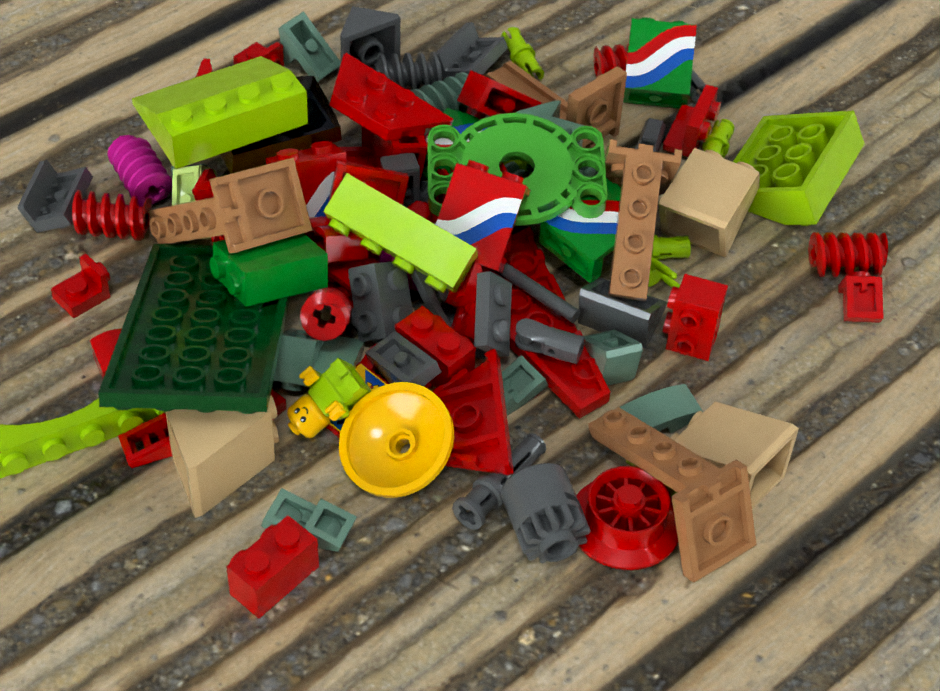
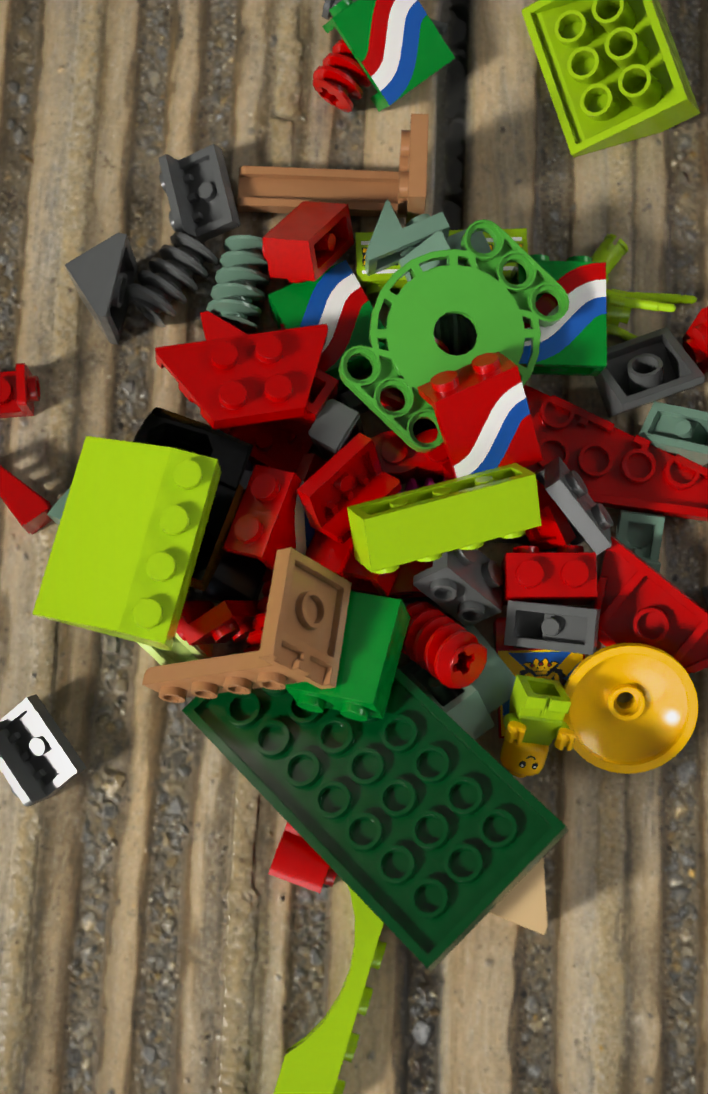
camera: 45 degrees left, 30 degrees up
red bracket [51,253,111,319] -> none
red piece [72,190,152,241] -> none
dark pink piece [107,135,172,206] -> none
red brick [226,515,319,619] -> none
sand green slope [261,488,357,552] -> none
sand green slope [278,11,341,82] -> none
dark grey bar [492,262,581,323] -> none
lime pin [501,27,545,81] -> none
dark grey bar [515,318,585,364] -> none
medium nougat bracket [605,139,682,301] -> none
dark grey bar [635,118,666,152] -> none
tan slope [658,148,760,258] -> none
red bracket [663,84,721,157] -> none
lime pin [702,119,735,157] -> none

